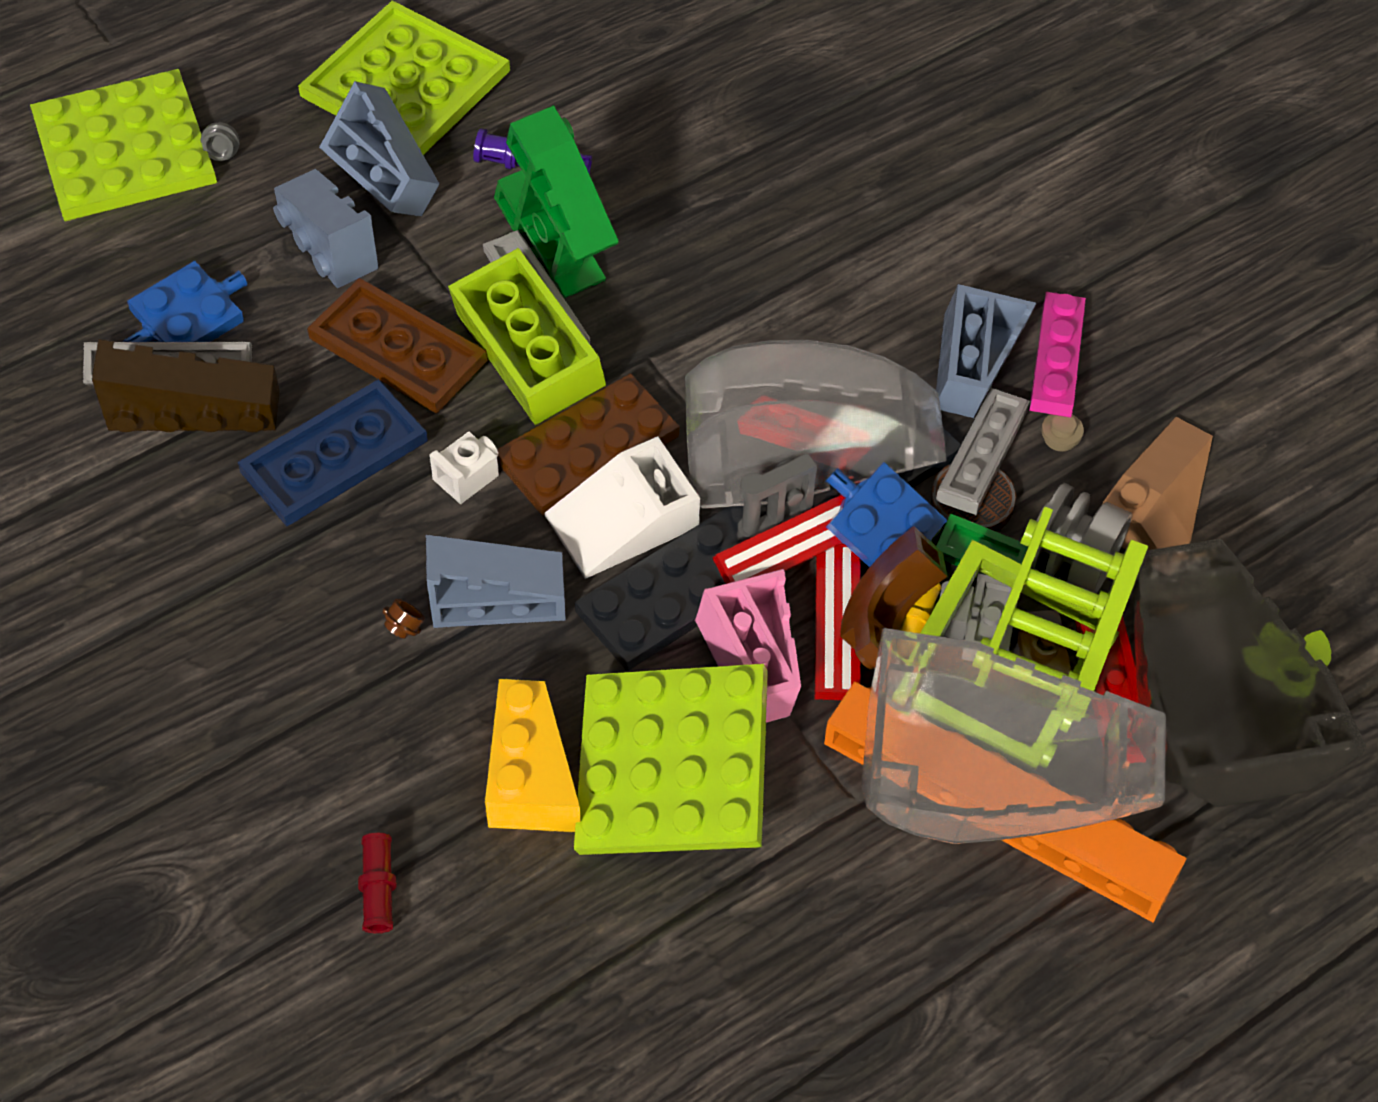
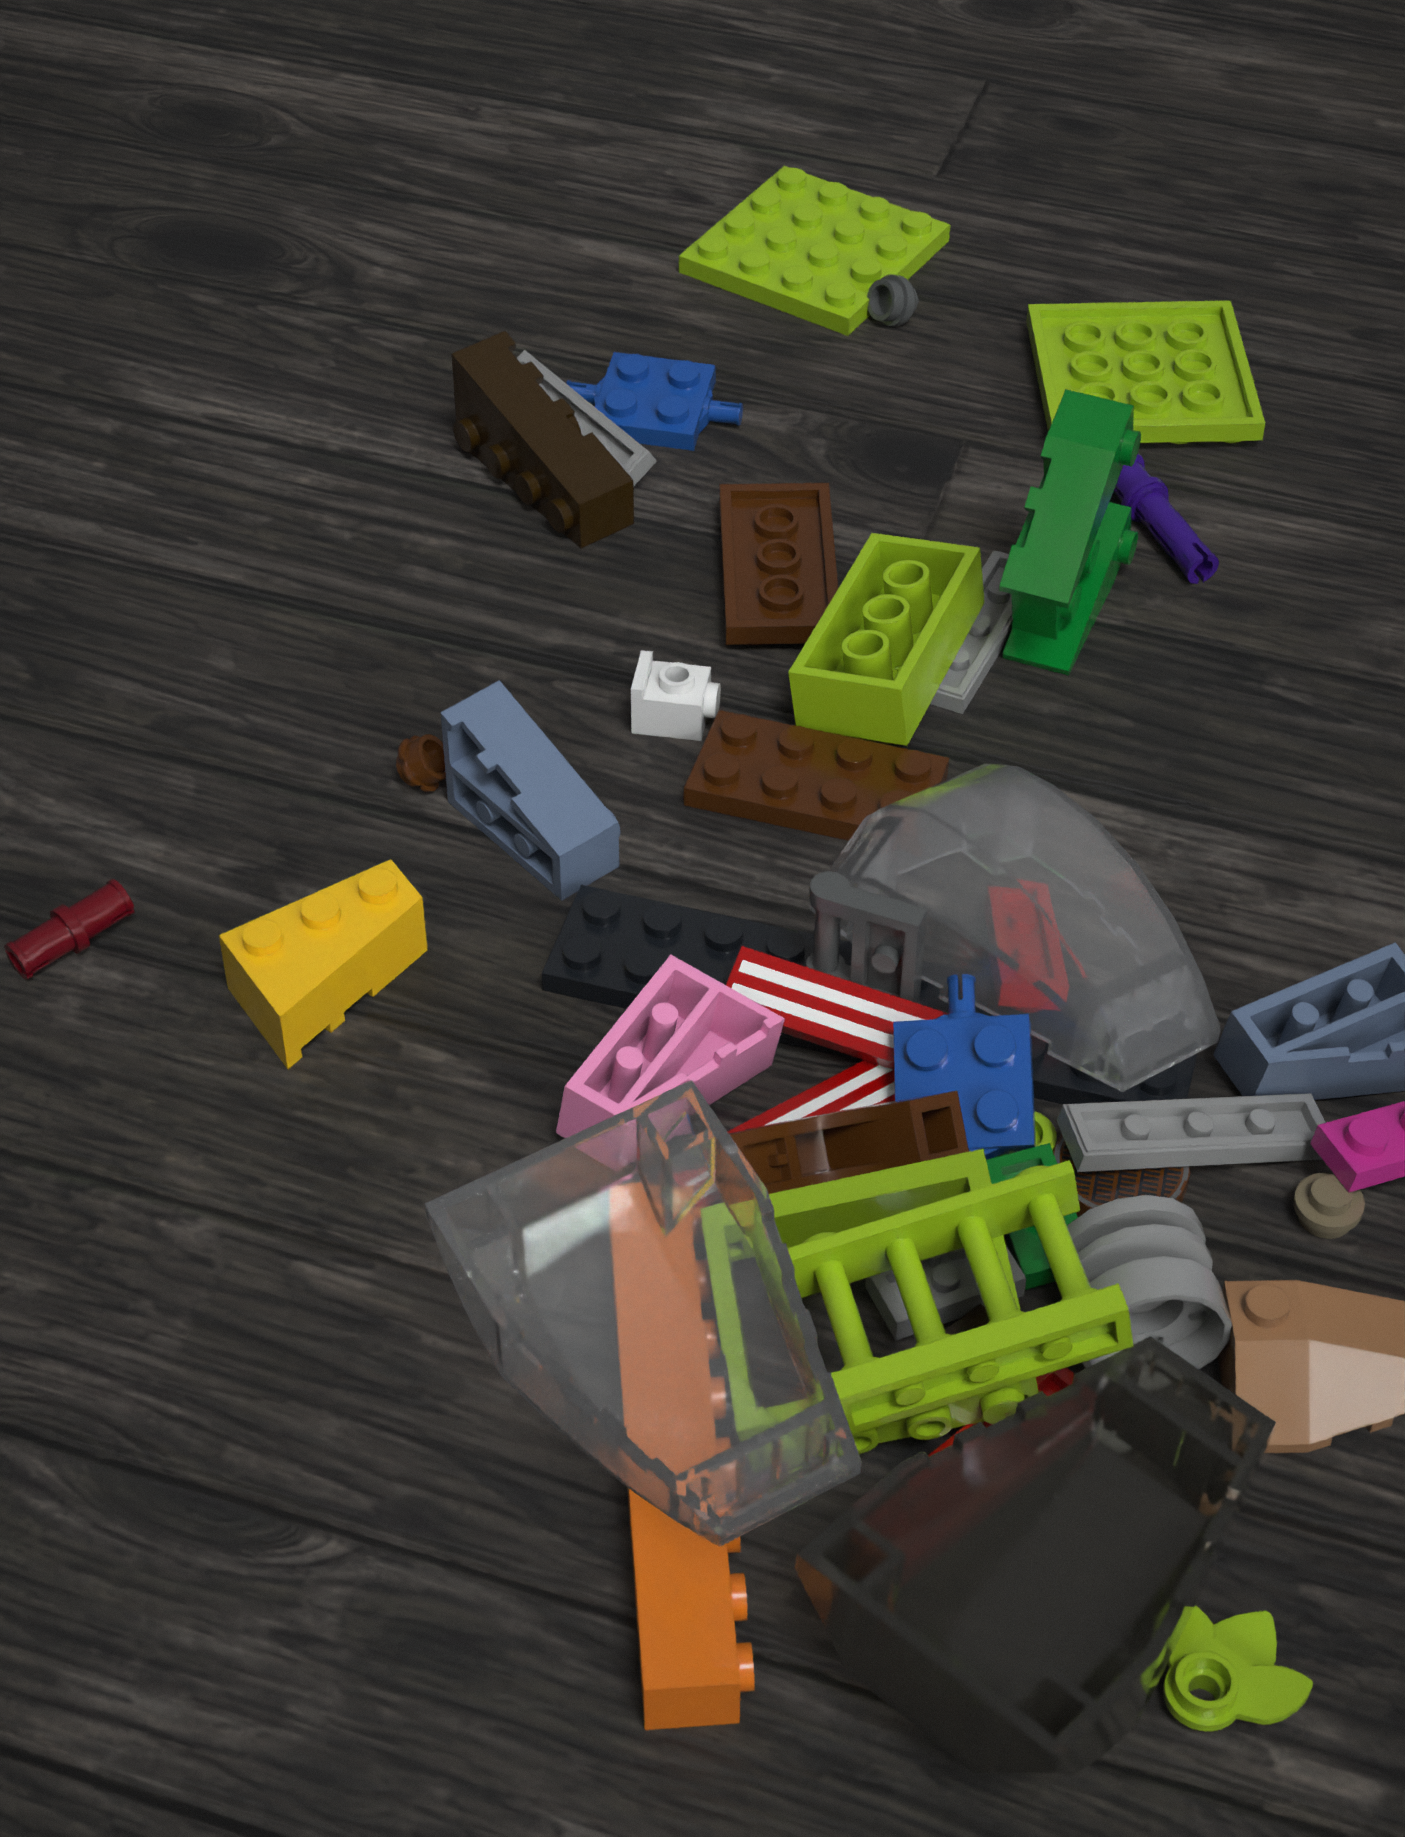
camera: 55 degrees right, 10 degrees down
dark blue plate [238,379,428,527] -> none
sand blue wedge [273,169,378,289] -> none
sand blue wedge [319,81,439,216] -> none
white slope [545,436,700,579] -> none
lime plate [574,664,768,855] -> none

